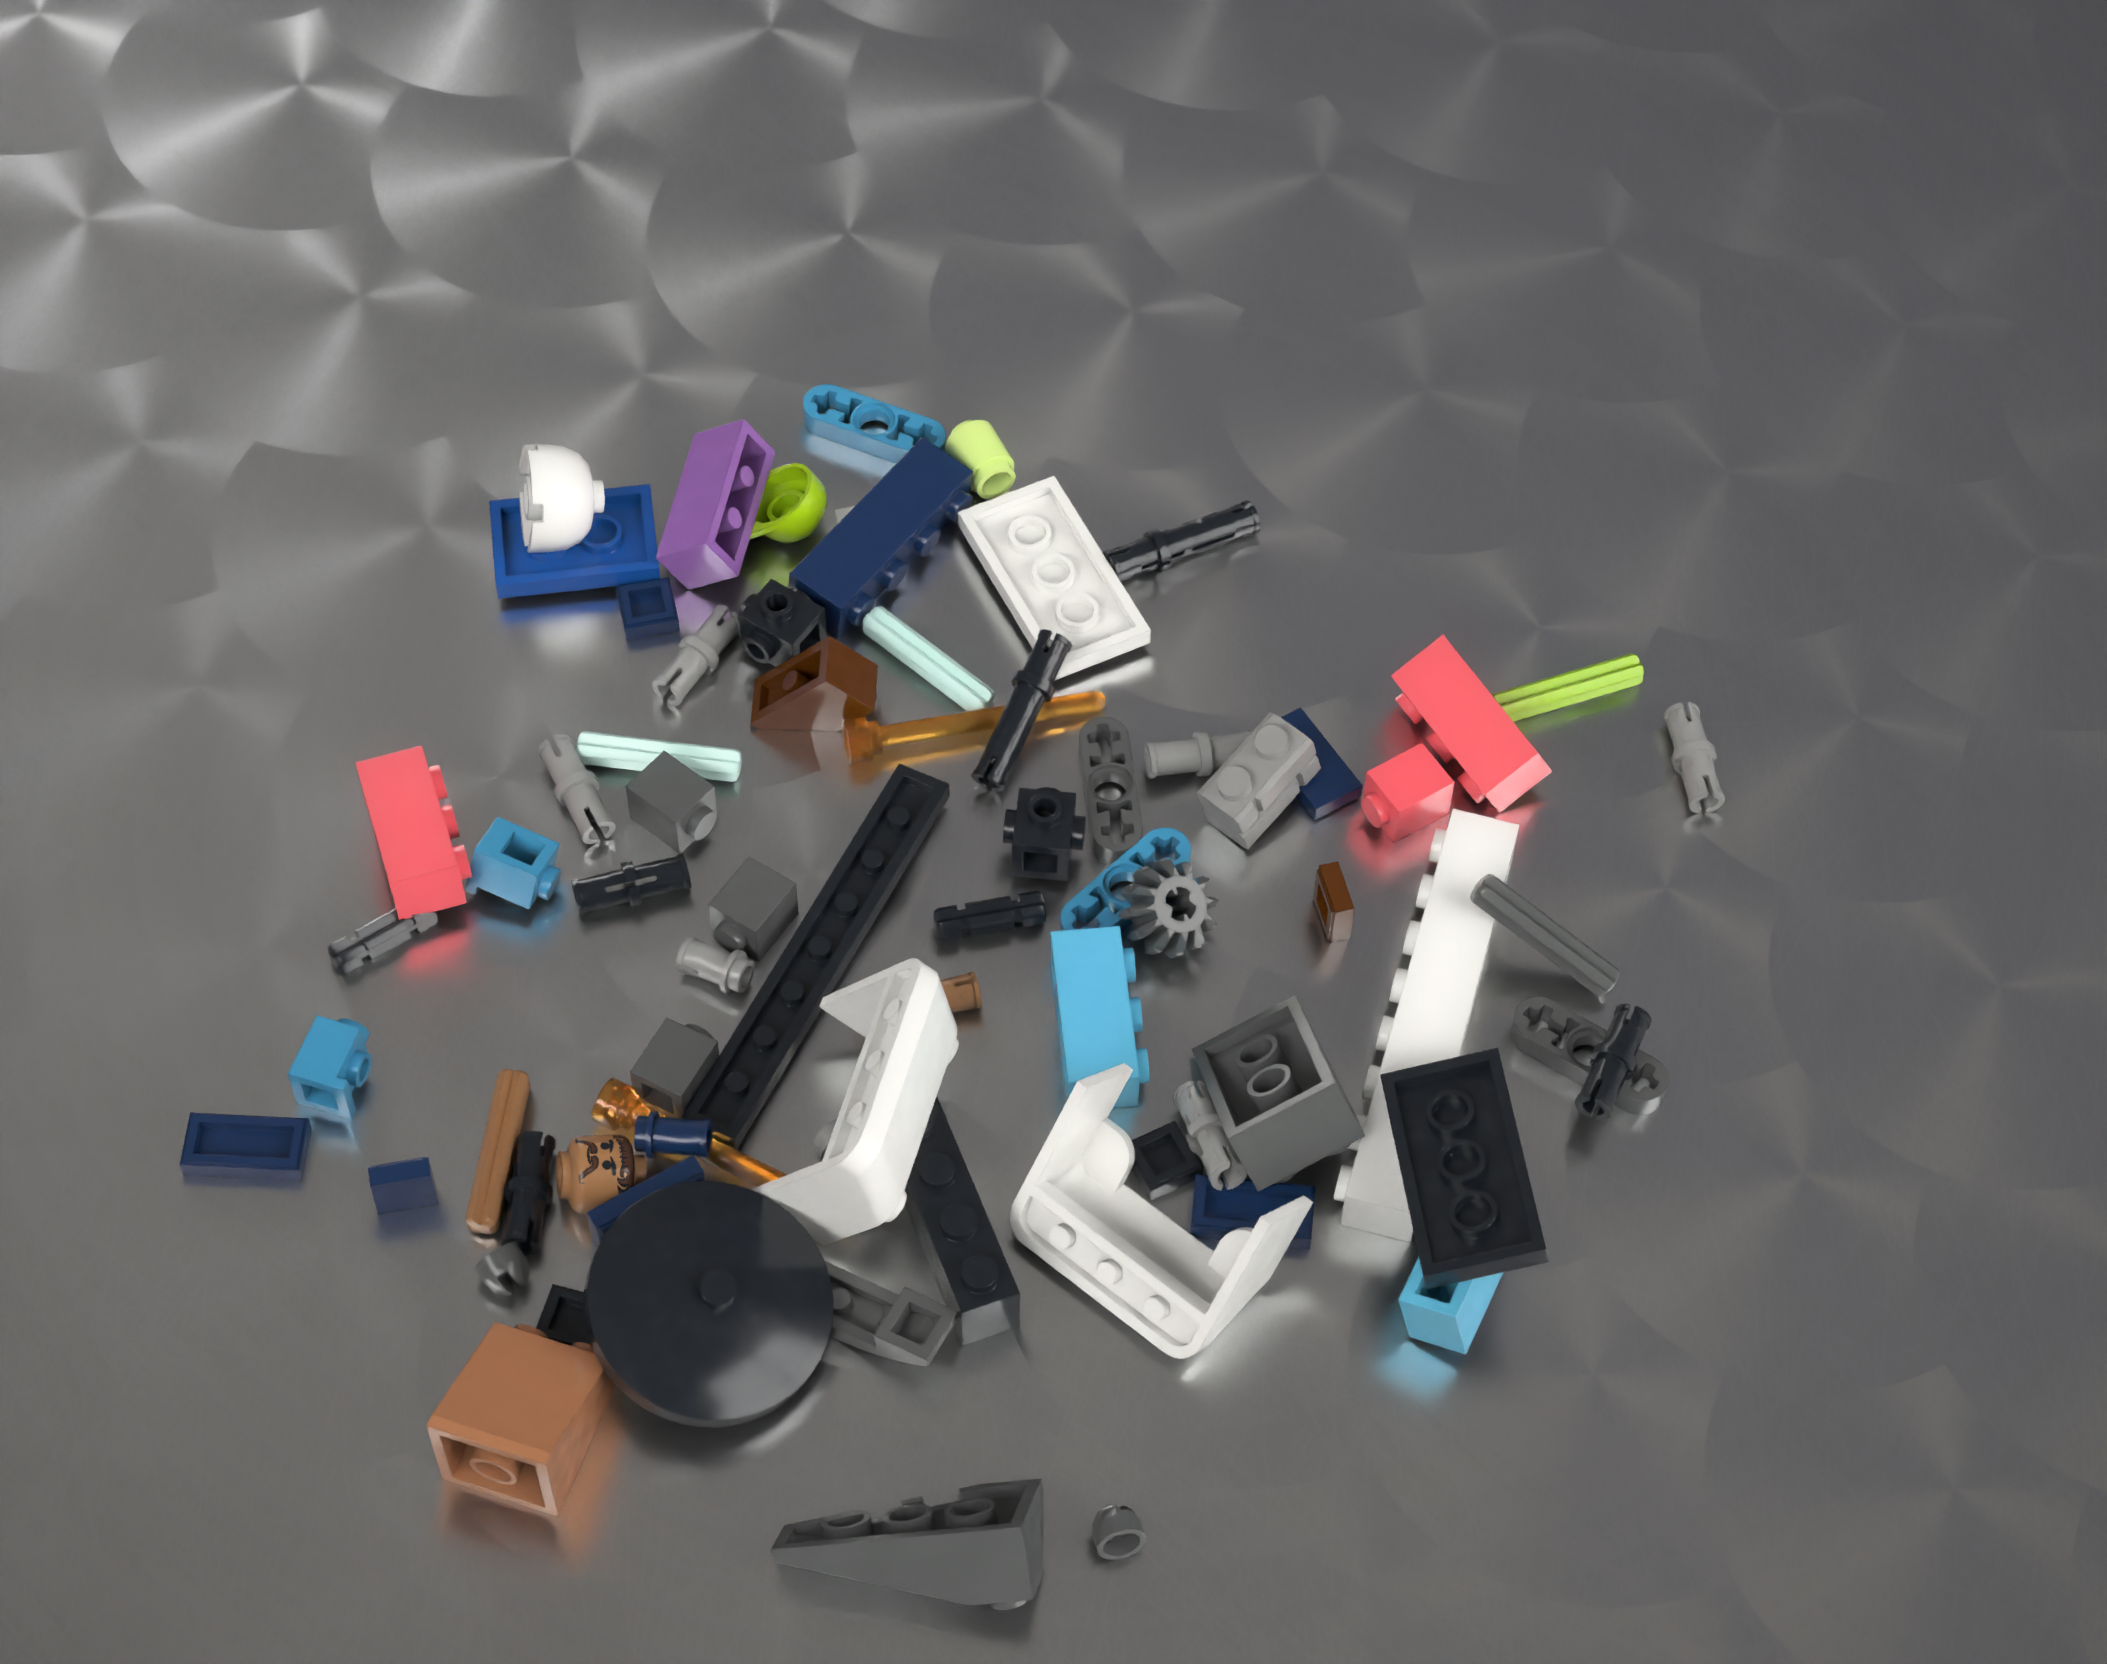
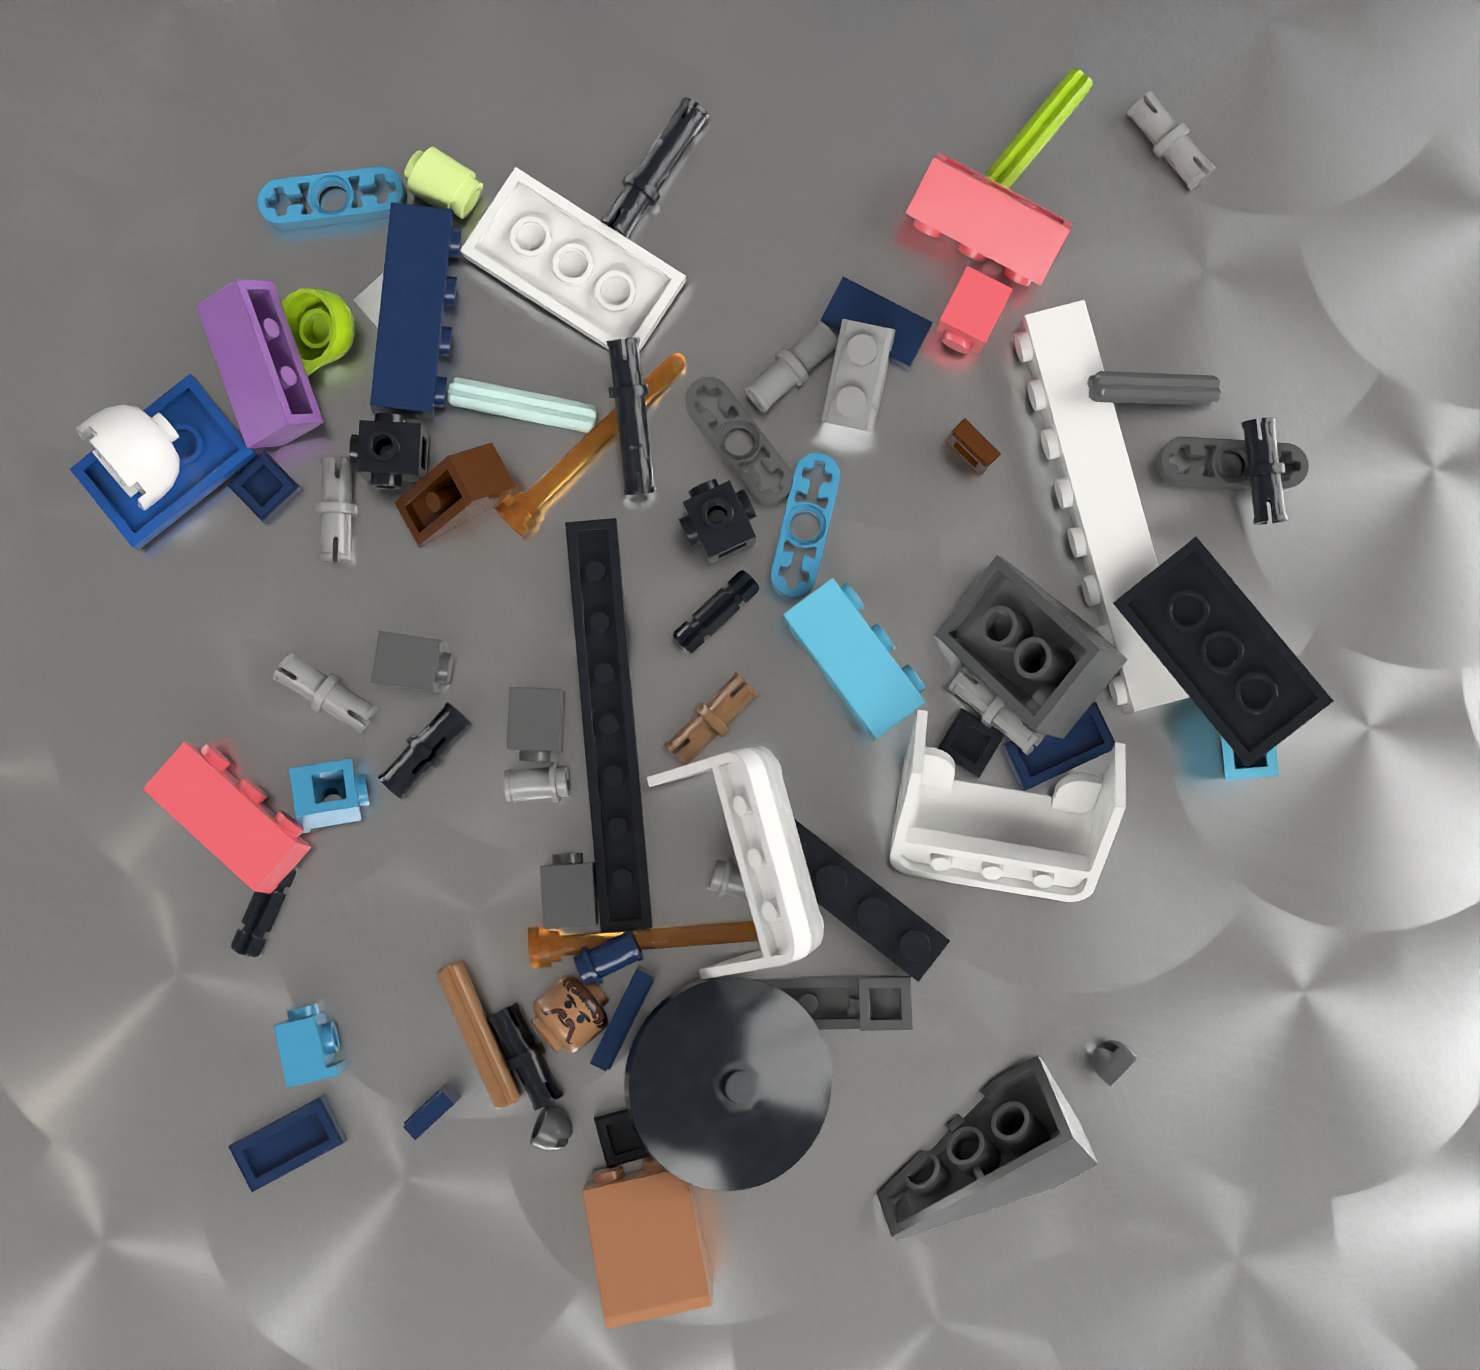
camera: 35 degrees left, 30 degrees up
light aqua axle [576,731,742,782] -> none
dark grey gear [1118,858,1219,958] -> none

